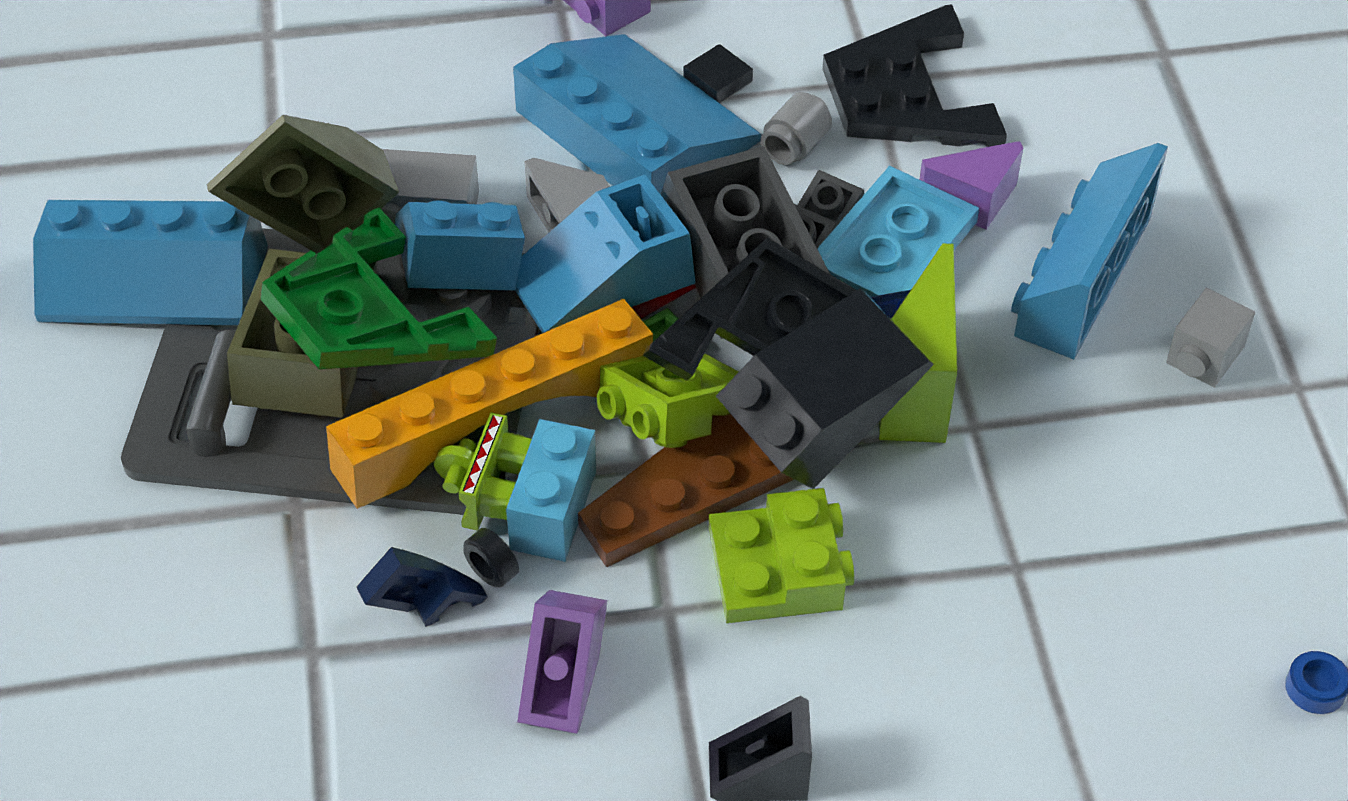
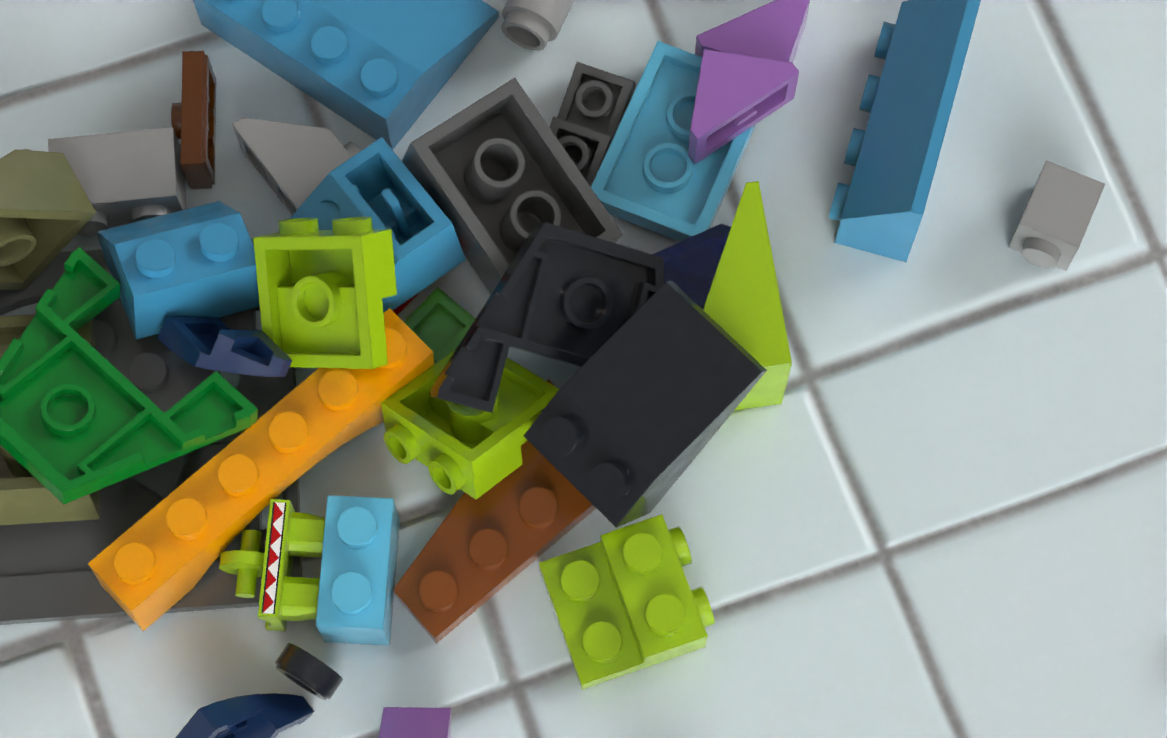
camera: 10 degrees left, 20 degrees up
none -> dark blue slope [158,316,292,377]
none -> reddish brown plate [171,51,216,189]
none -> lime plate [253,216,397,369]
none -> medium lavender slope [688,49,799,164]

